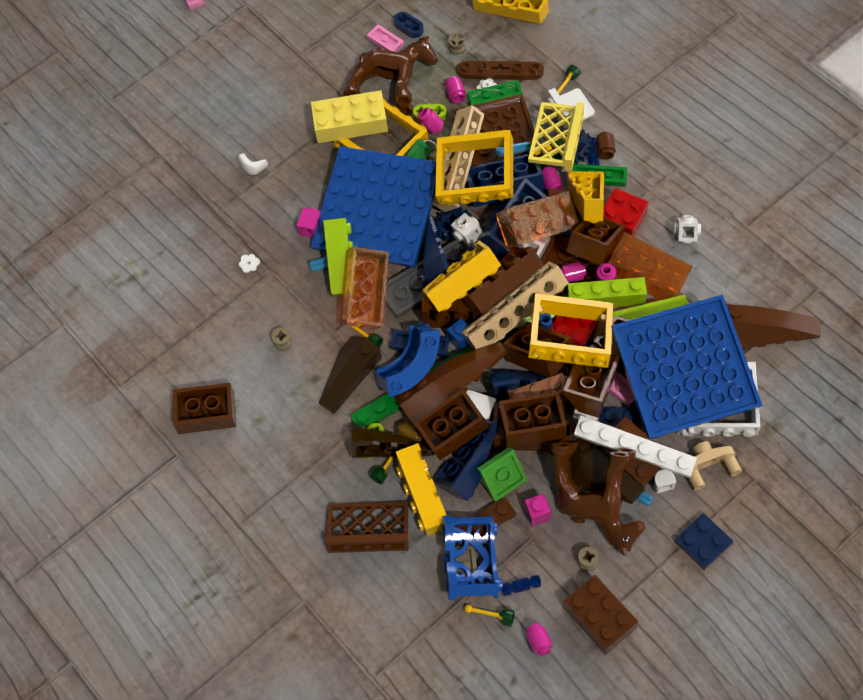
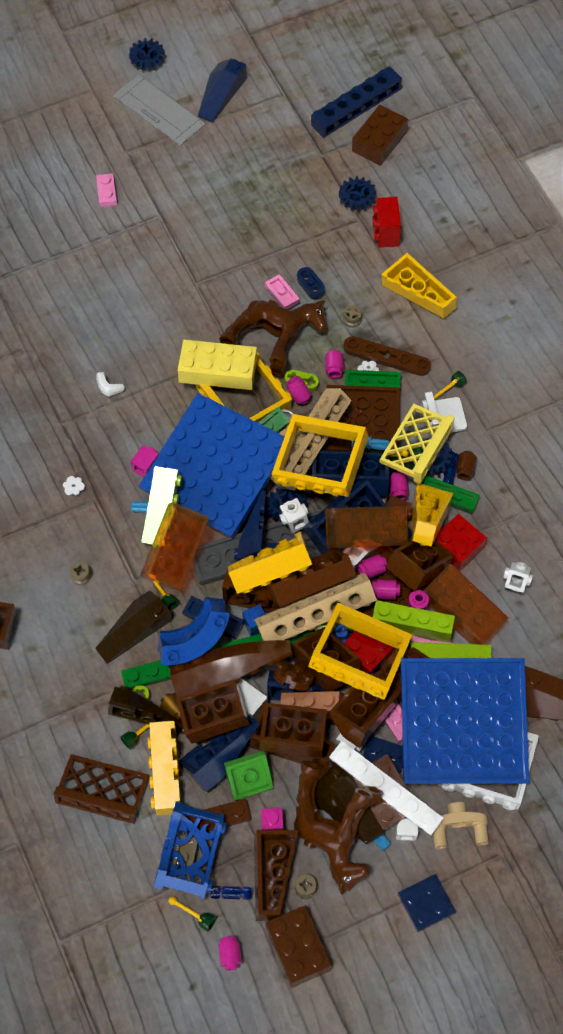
camera: 10 degrees right, 0 degrees up
none -> reddish brown wedge [254,830,299,921]
none -> reddish brown plate [273,661,315,691]
none -> dark pink brick [357,554,387,579]

